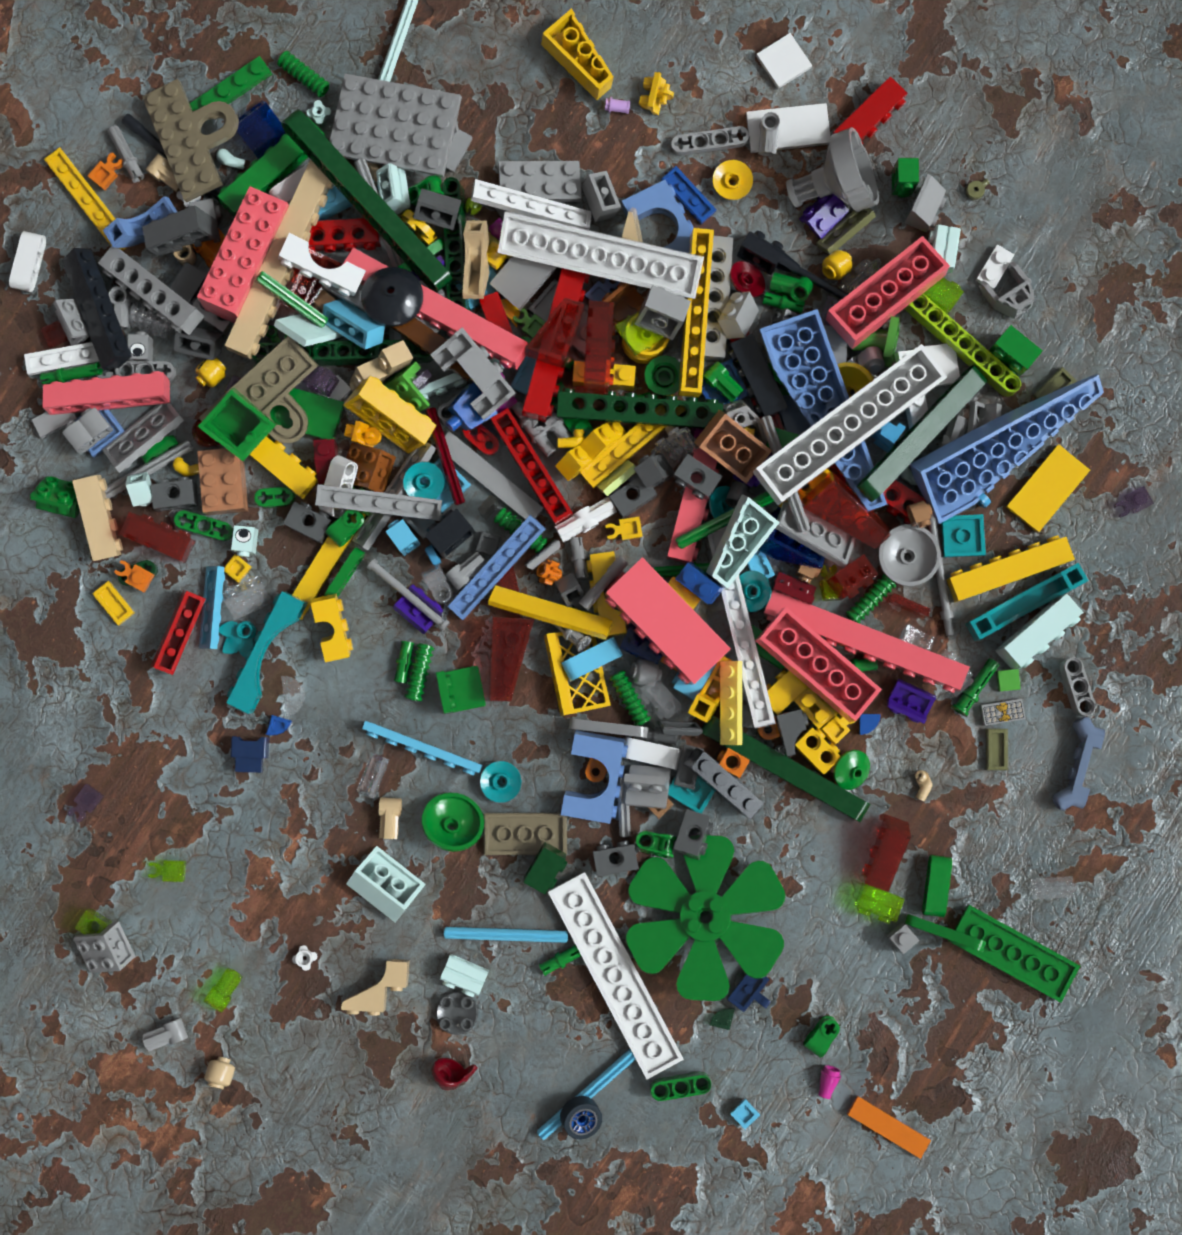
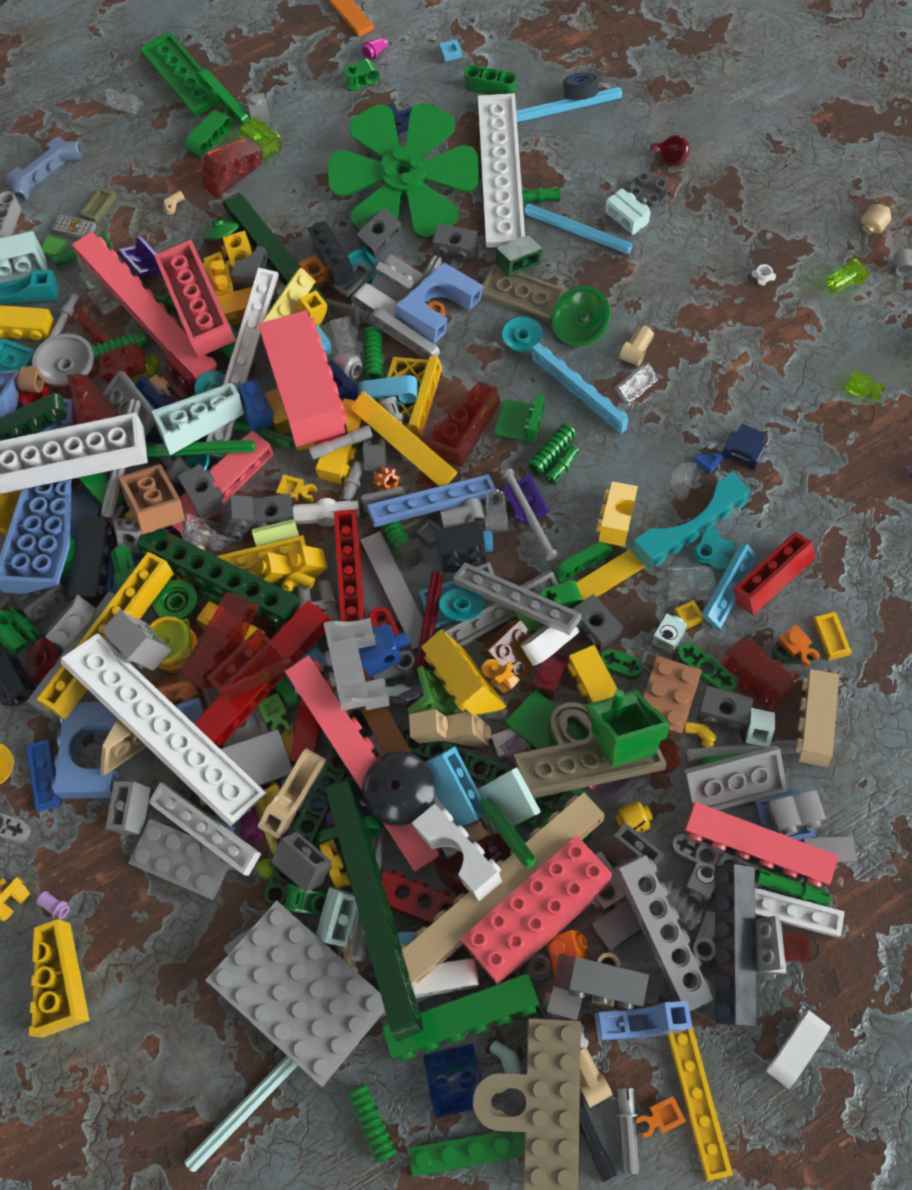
camera: 150 degrees left, 20 degrees down
green bracket [30,476,79,518] -> none
light aqua plate [307,100,331,124] -> none
tan arch [341,959,410,1016] -> none
light aqua slope [346,846,426,923] -> none
medium azure brick [386,519,421,556] -> none
green piece [636,831,677,859] -> none

